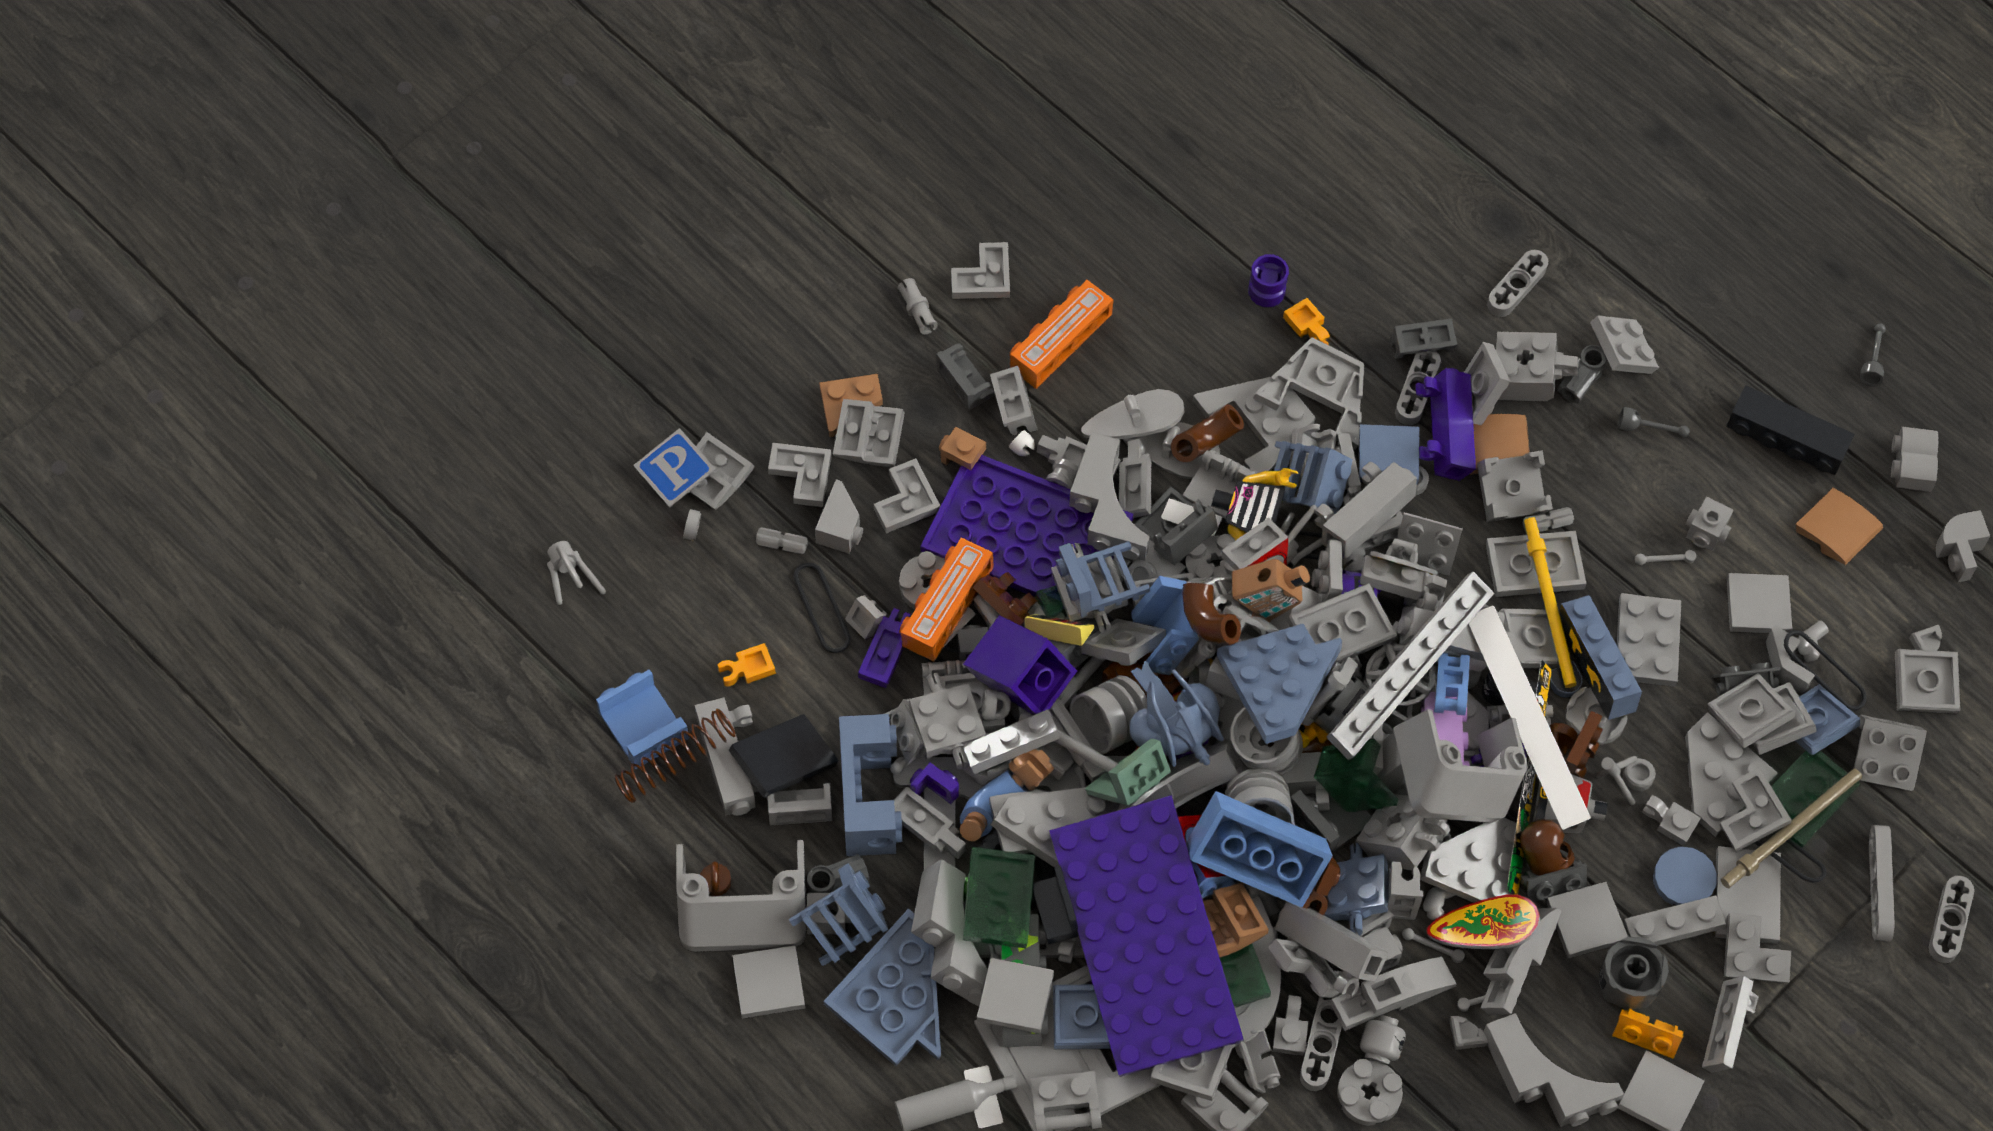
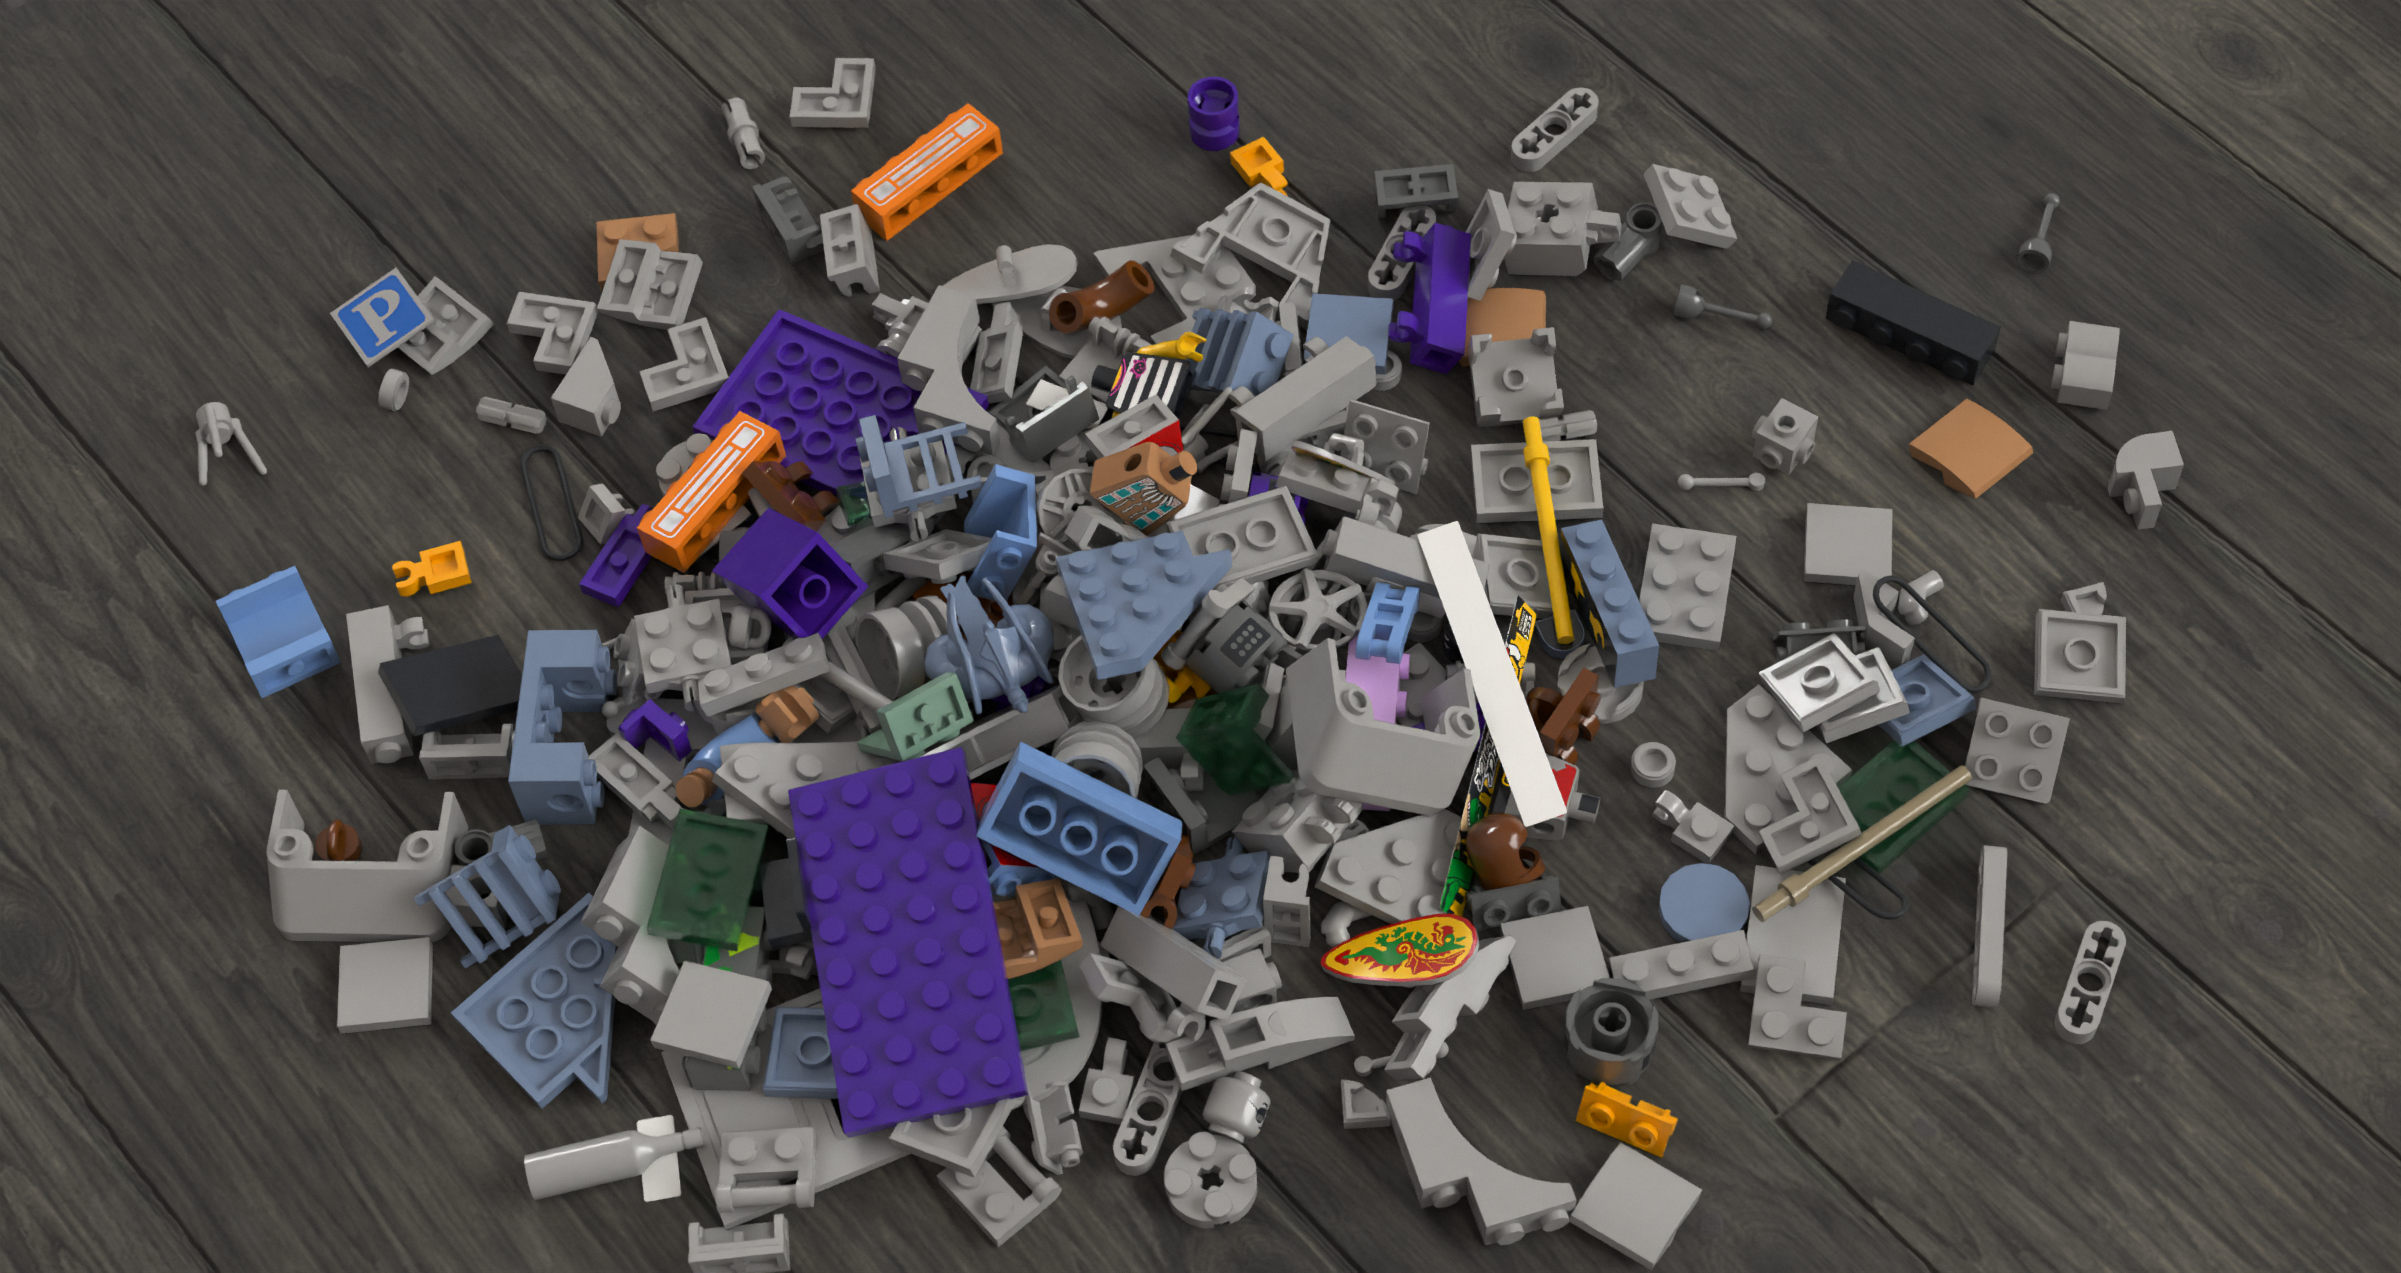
camera: 10 degrees right, 5 degrees down
reddish brown piece [615,709,736,803] -> none
medium nougat bracket [939,427,986,470] -> none
white hinge [1009,430,1035,456] -> none
light yellow slope [1024,614,1094,646] -> none
reddish brown cylinder [1182,583,1241,645] -> none
plate [1327,571,1494,760] -> none
light grey hinge [1402,928,1465,963] -> none
light grey plant [1596,756,1638,805] -> none
light grey hinge [1702,976,1759,1073] -> none

